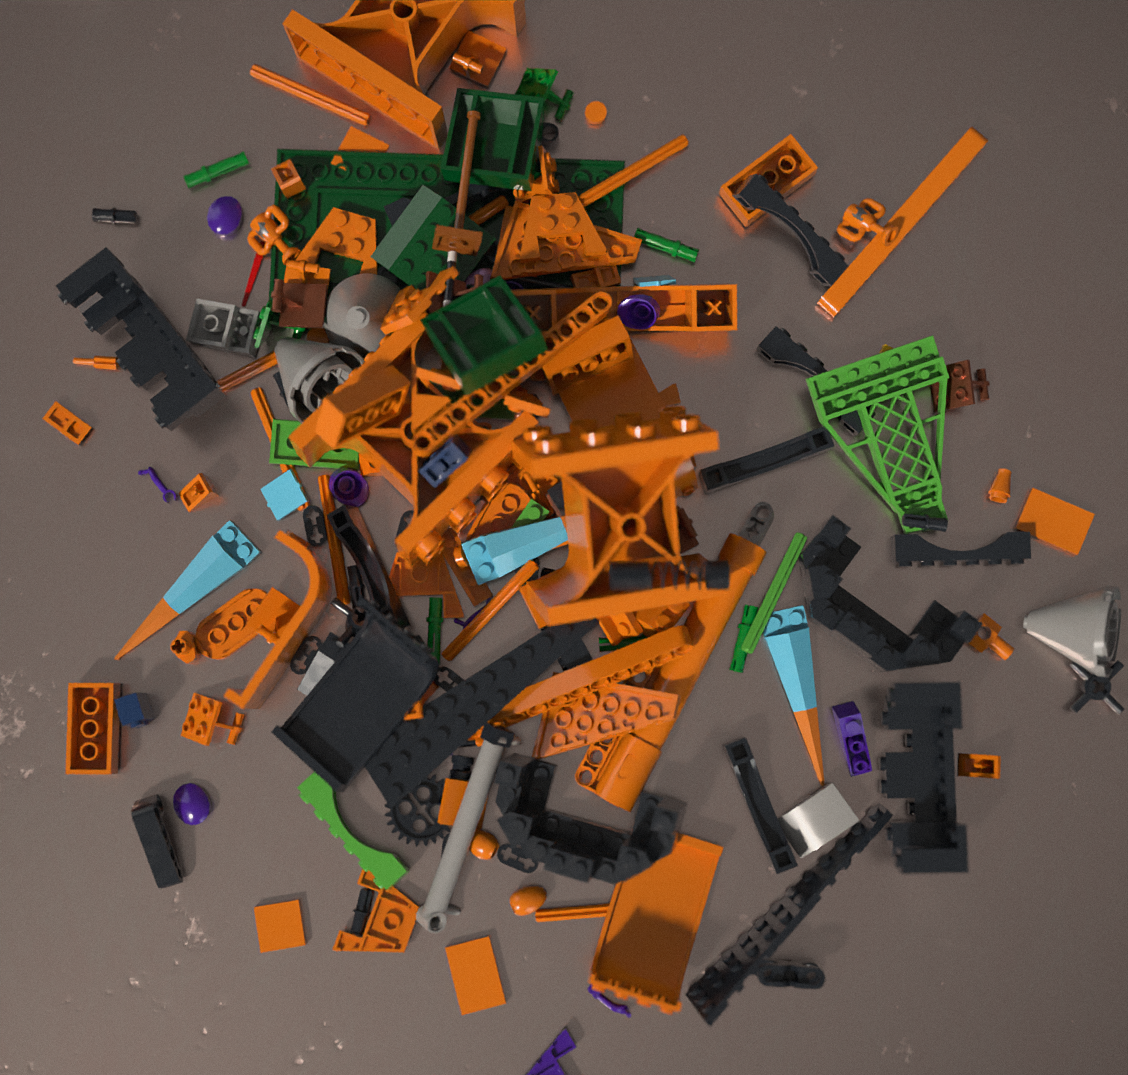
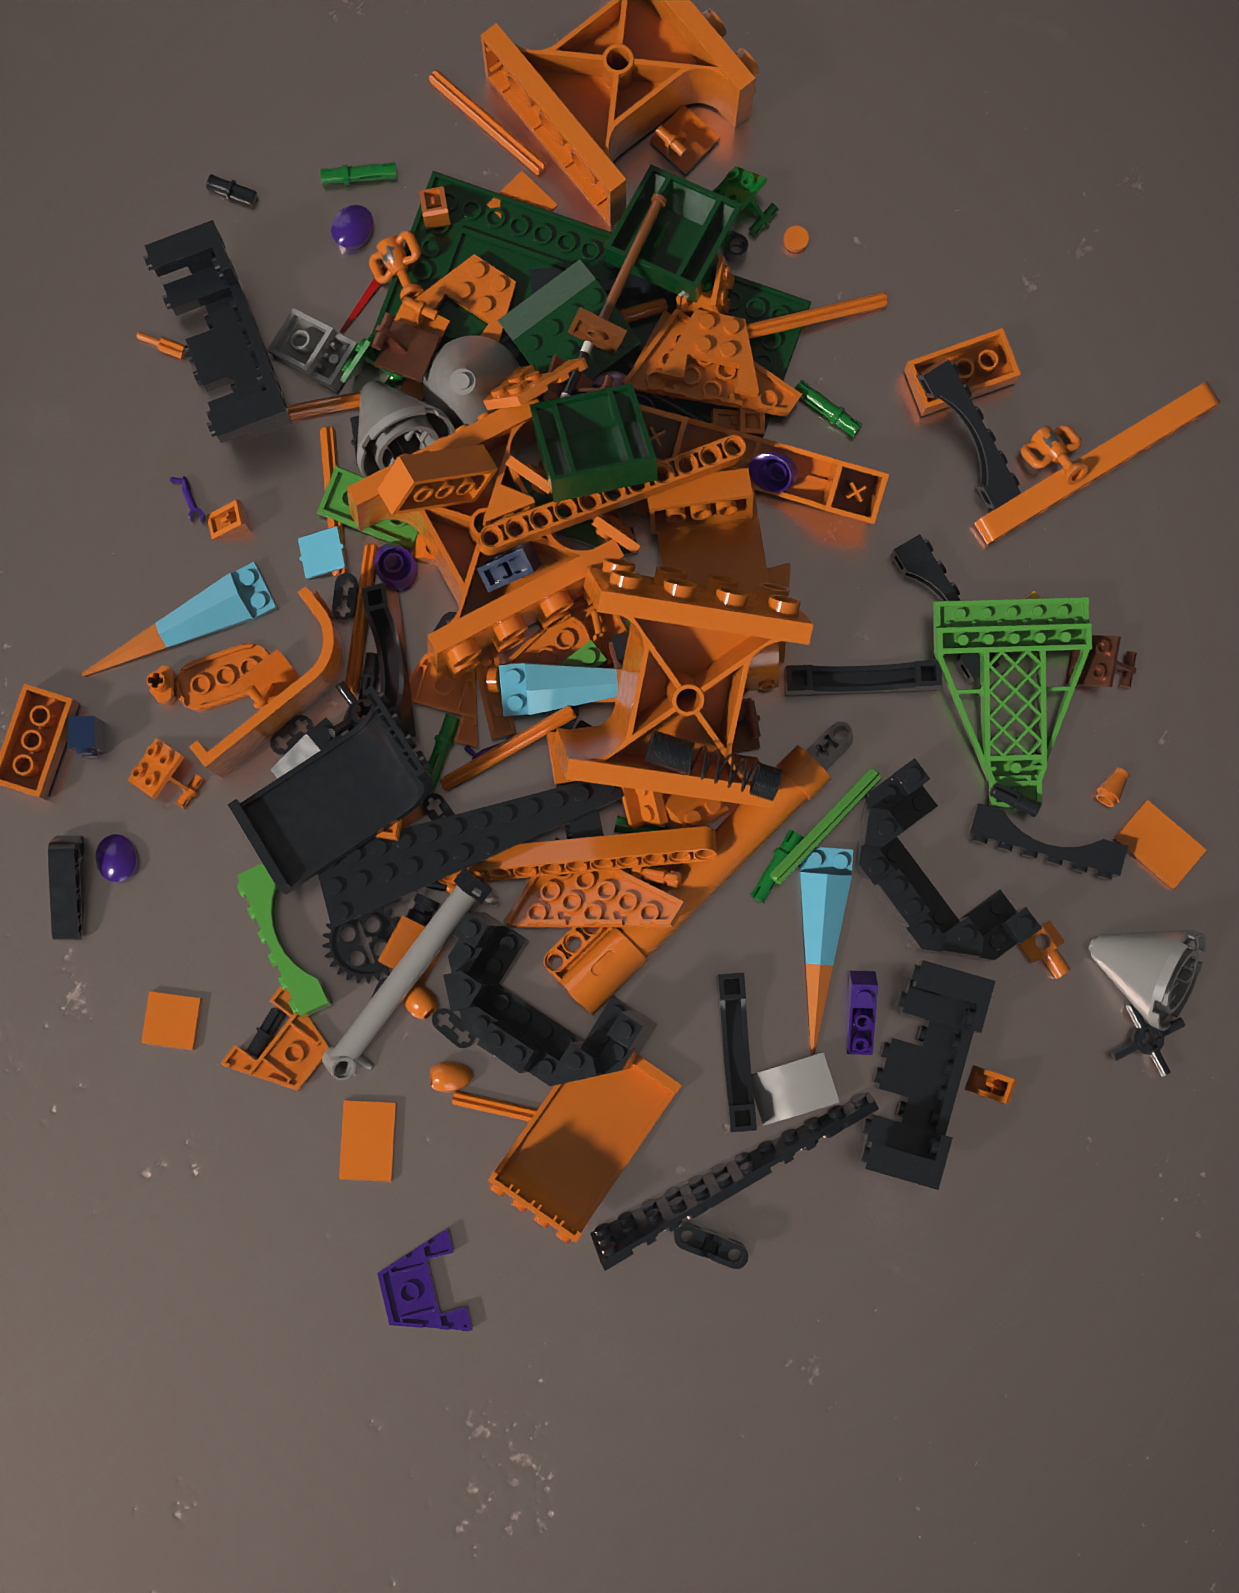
camera: 10 degrees right, 0 degrees up
orange slope [42,401,92,445] -> none
dark purple piece [587,984,632,1018] -> none
medium azure piece [633,275,676,287] -> none
none -> orange axle [632,866,682,887]

